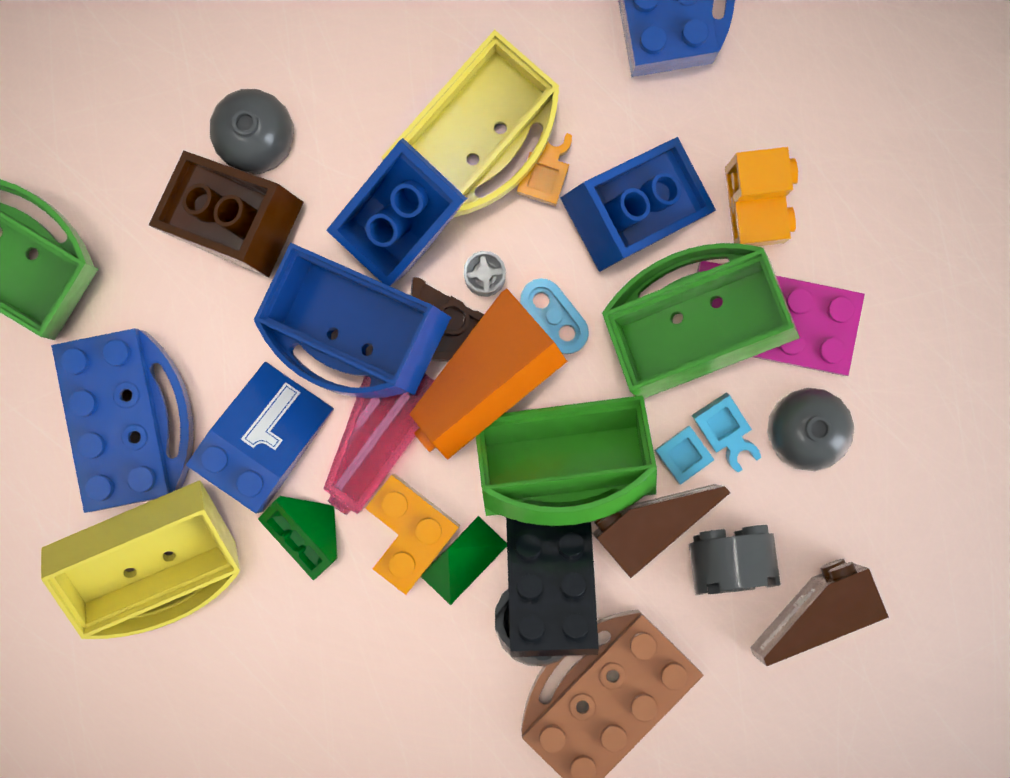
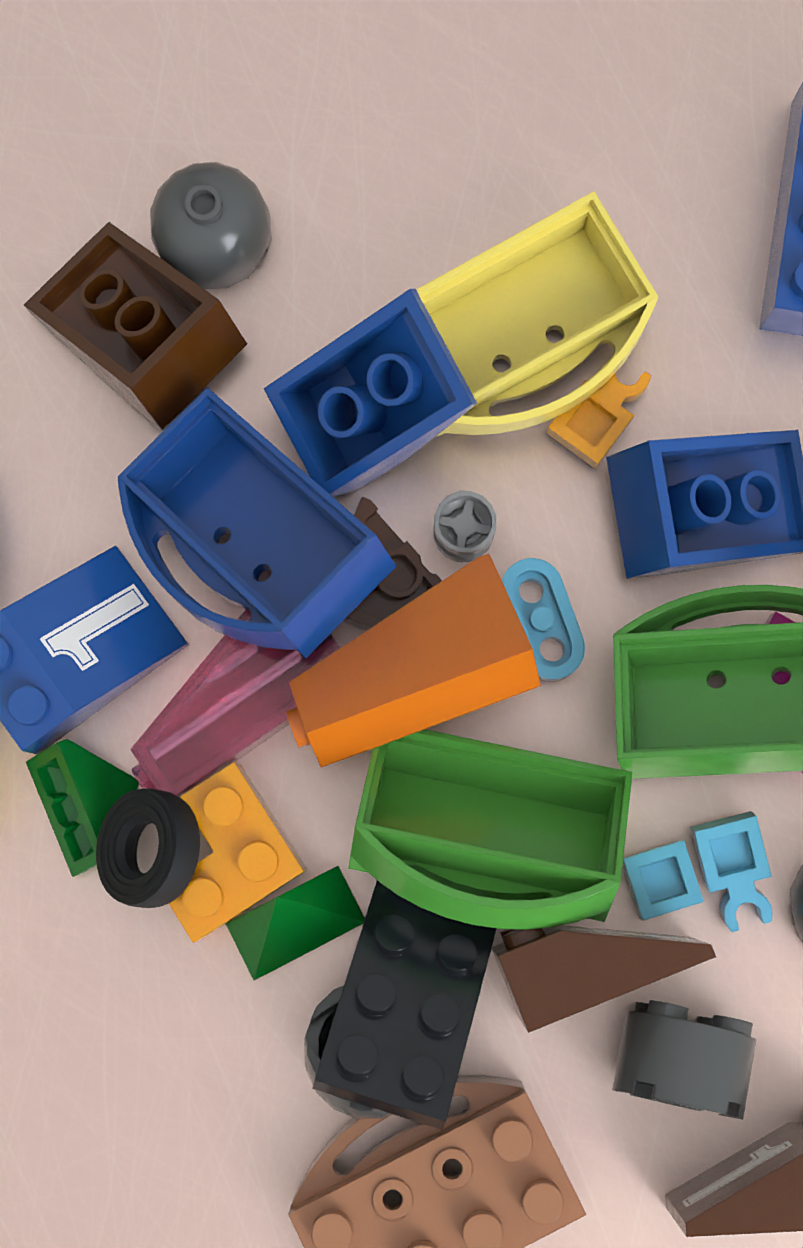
camera: 20 degrees right, 5 degrees down
none -> black tyre [96,788,200,908]

